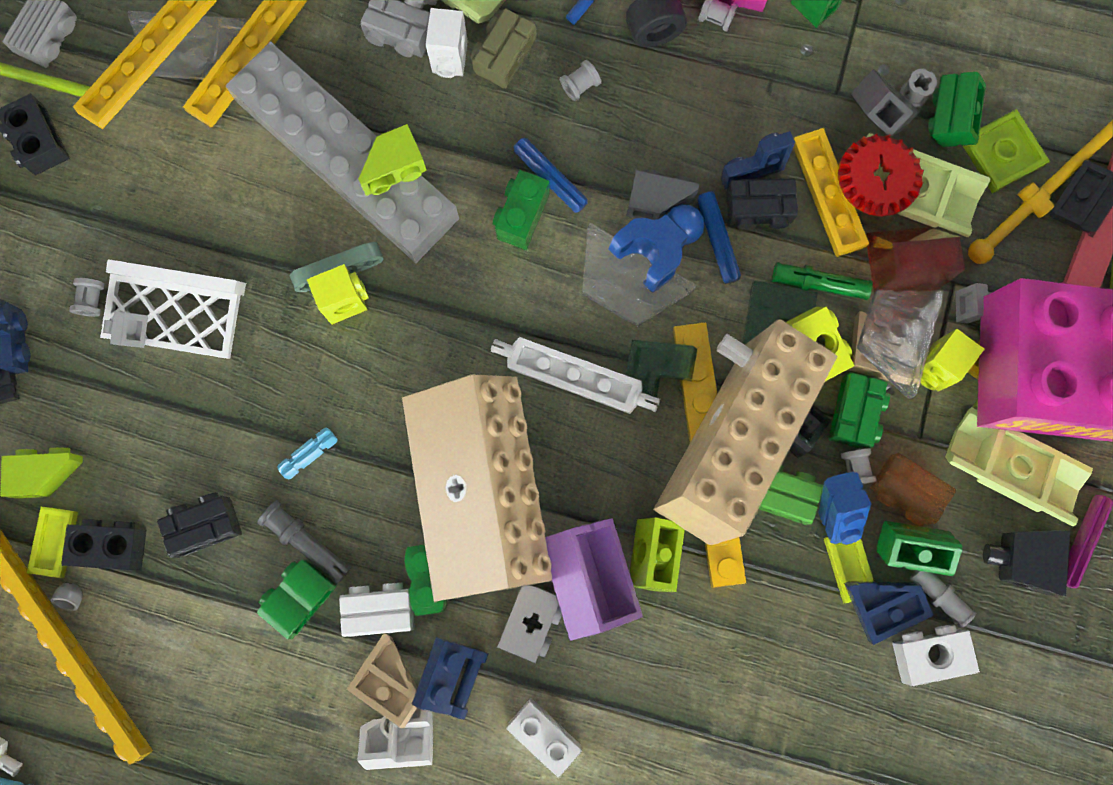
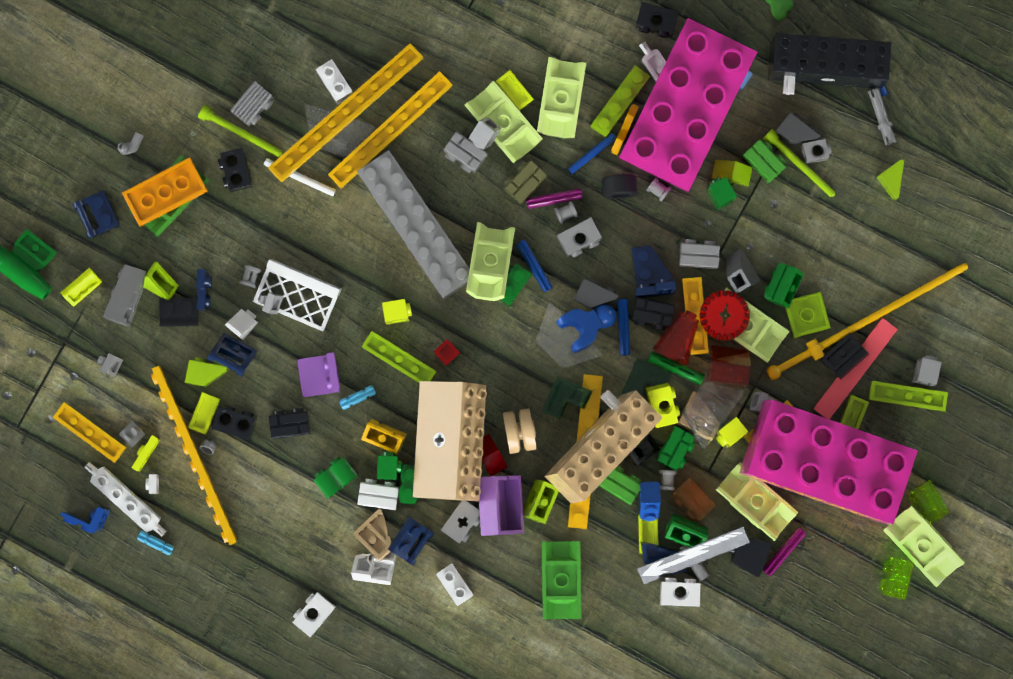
camera: 10 degrees right, 5 degrees up
dark grey pin [257,500,352,584] -> none
sand green beam [290,242,384,292] -> none
lime slope [358,124,427,196] -> none
white brick [426,8,468,78] -> none
white plate [491,337,660,414] -> none
light grey bush [899,69,937,108] -> none
none -> dark blue plate [208,333,257,377]
none -> white slope [225,309,258,340]
none -> white bar [264,158,336,196]
none -> medium lavender bracket [297,352,341,397]
none -> yellow brick [361,419,407,455]
none -> lime plate [362,331,437,384]
none -> green brick [377,452,402,481]
none -> red plate [433,339,460,366]
none -> yellowish green piece [466,222,515,301]
none -> red slope [482,434,508,476]
none -> tan wheel [503,408,536,454]
none -> magenta axle [526,189,582,209]
none -> bright green piece [542,541,582,619]
none -> light grey brick [557,218,602,258]
none -> dark blue wing [631,245,674,286]
none -> sticker [637,527,750,584]
none -> clear red cone [652,310,699,366]
none -> light grey brick [679,239,720,269]

